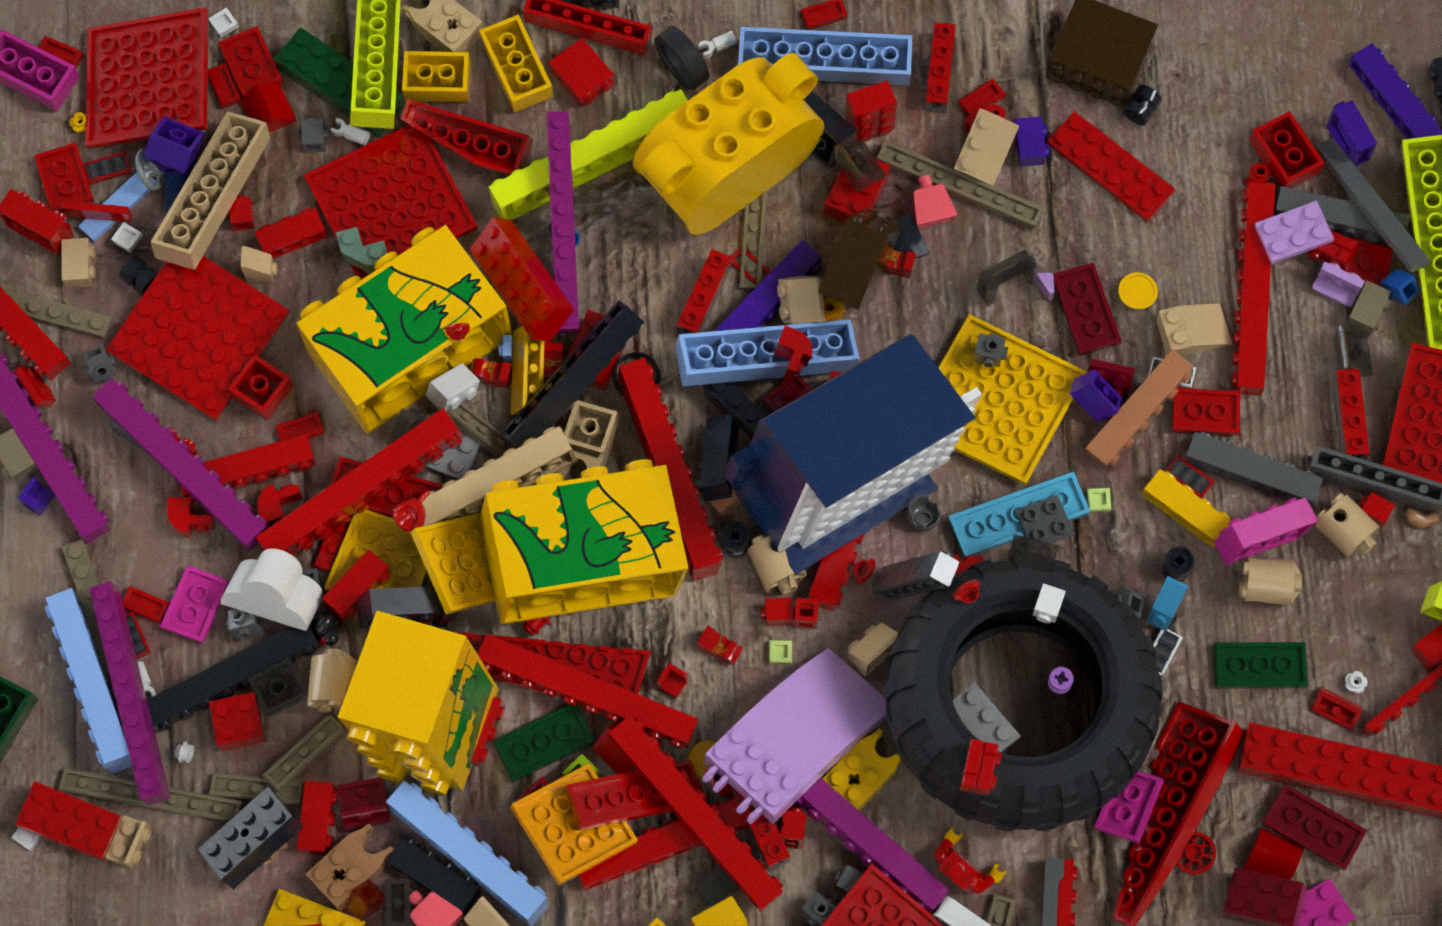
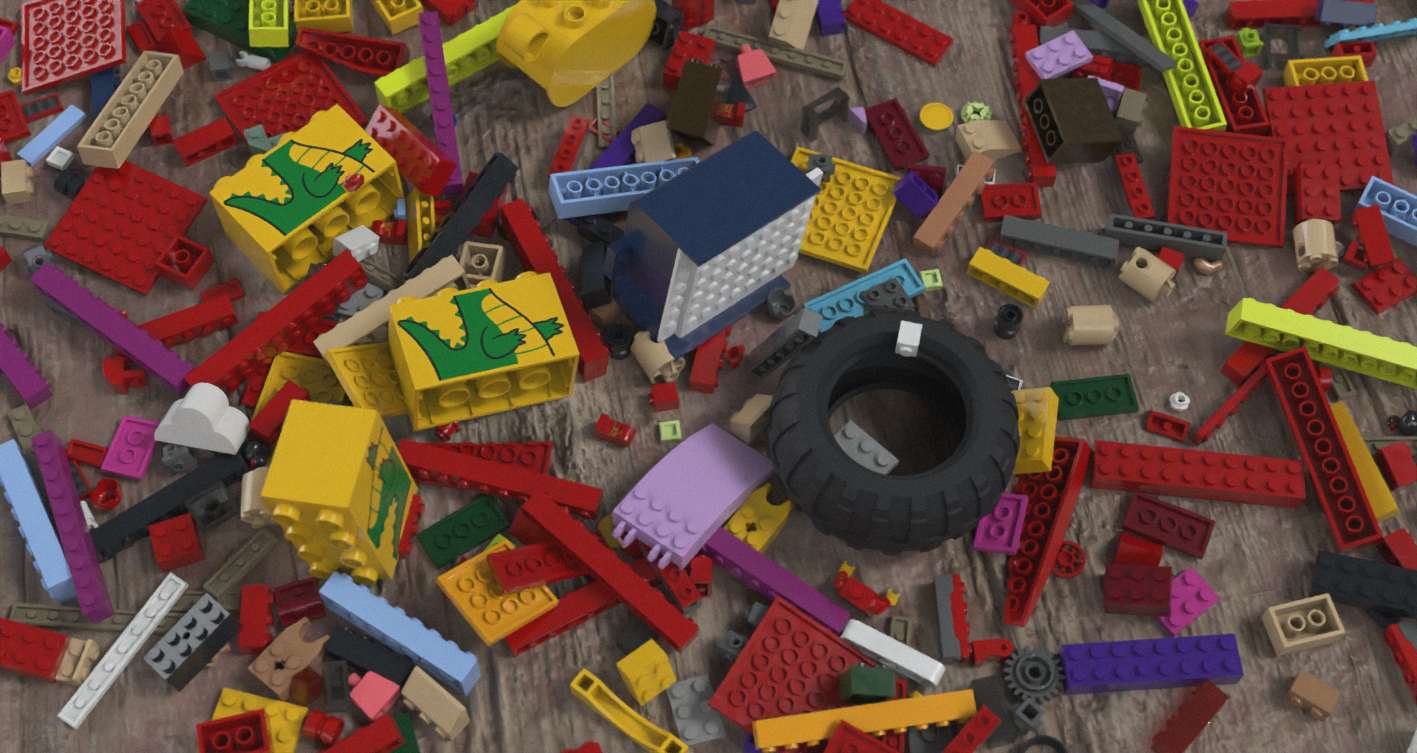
camera: 10 degrees left, 10 degrees down
red tile [63,201,132,223] -> none
dark purple piece [135,116,205,191] -> none
white plate [175,741,194,763] -> none
tan slope [241,246,278,283] -> none
red brick [257,484,303,529] -> none
red piece [392,490,430,532] -> none
red panel [657,663,689,700] -> none
red brick [774,325,812,382] -> none
red brick [794,598,819,629] -> none
clear smoke slope [834,141,886,192] -> none
red piece [953,579,980,603] -> none
red brick [960,739,1002,795] -> none
medium lavender wheel [1048,667,1073,694] -> none
dark azure slope [1146,576,1188,631] -> none
dark pink brick [1214,497,1318,565] -> none
blue brick [1381,269,1421,305] -> none
none -> white tile [57,572,189,730]
none -> red hair [90,478,123,511]
none -> yellowish green gear [961,100,991,123]
none -> yellow brick [1011,387,1059,474]
none -> dark brown brick [1023,78,1123,164]

